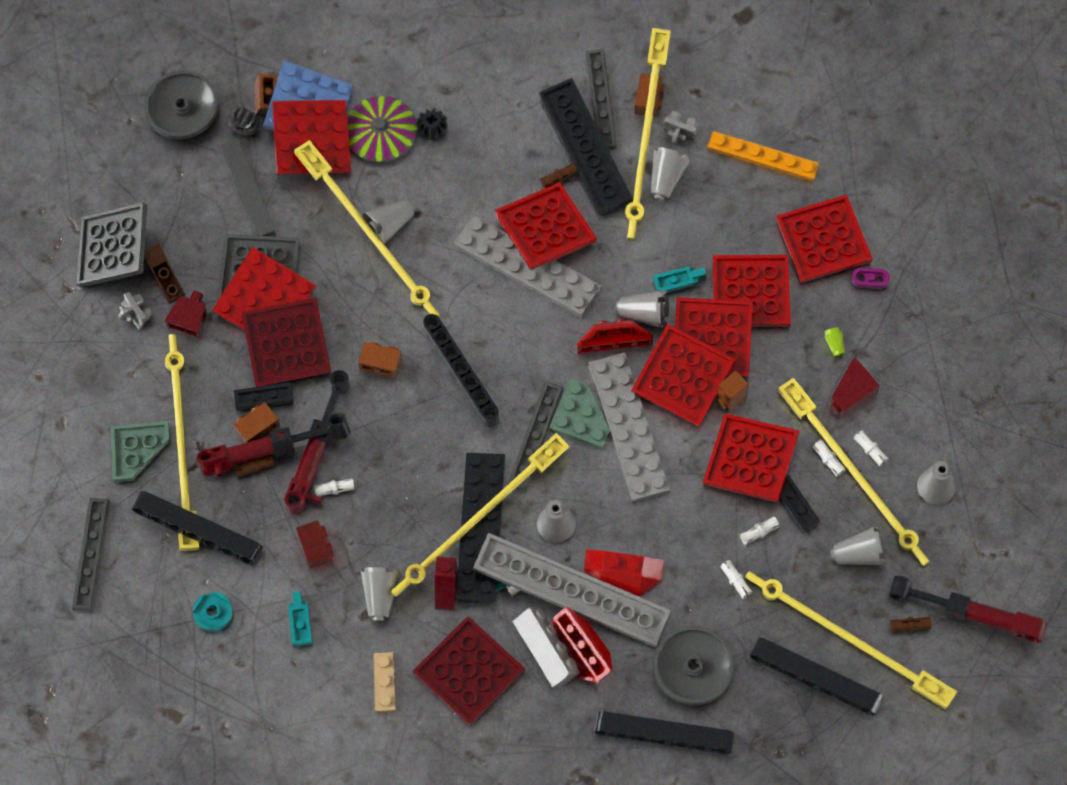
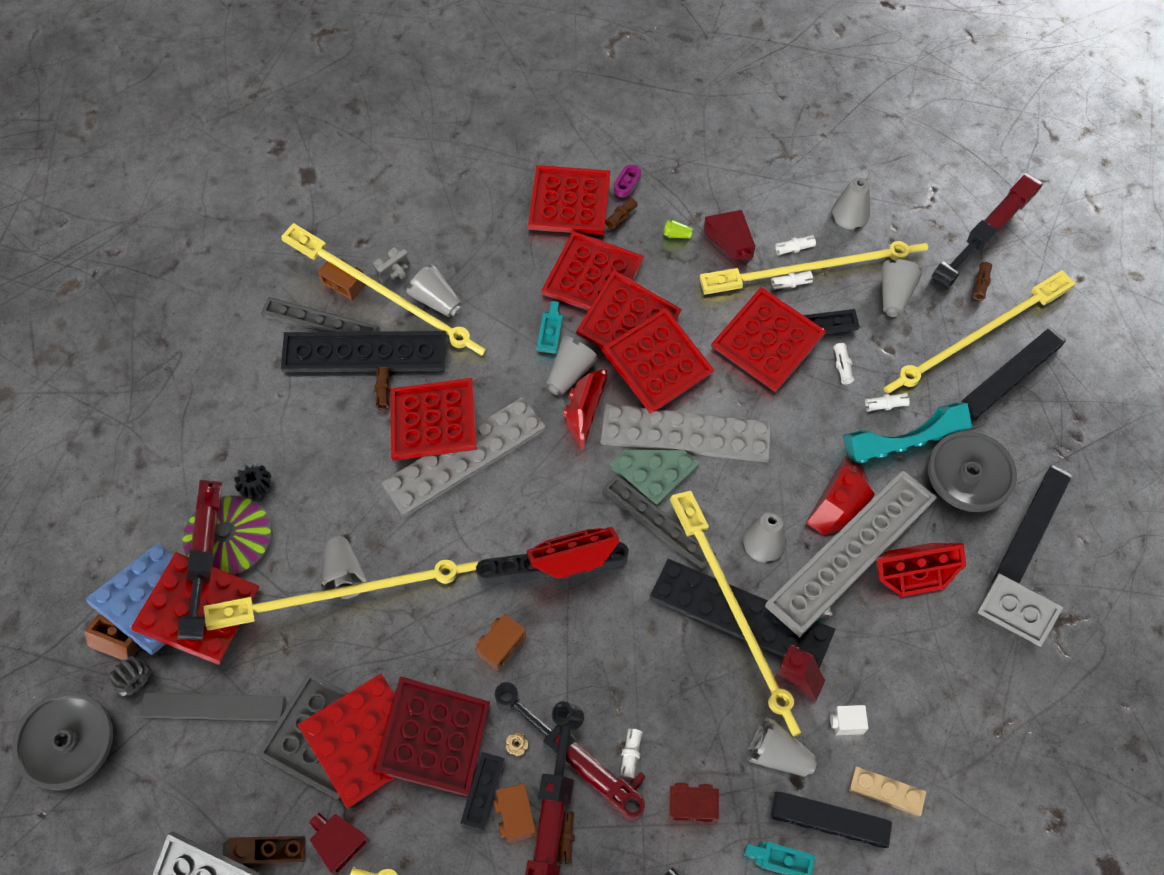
camera: 70 degrees left, 5 degrees down
dark red plate [412,616,525,726] -> none
brick [513,607,579,687] -> none
light orange plate [707,131,819,182] -> none
dark orange brick [717,371,749,412] -> none
none -> piece [178,480,222,641]
none -> tan plate [506,732,529,756]
none -> red wedge [526,527,620,579]
none -> reddish brown pin [605,197,638,229]
none -> black beam [770,792,892,848]
none -> white brick [830,705,869,735]
none -> teal arch [843,401,972,464]
none -> light grey plate [977,573,1064,647]

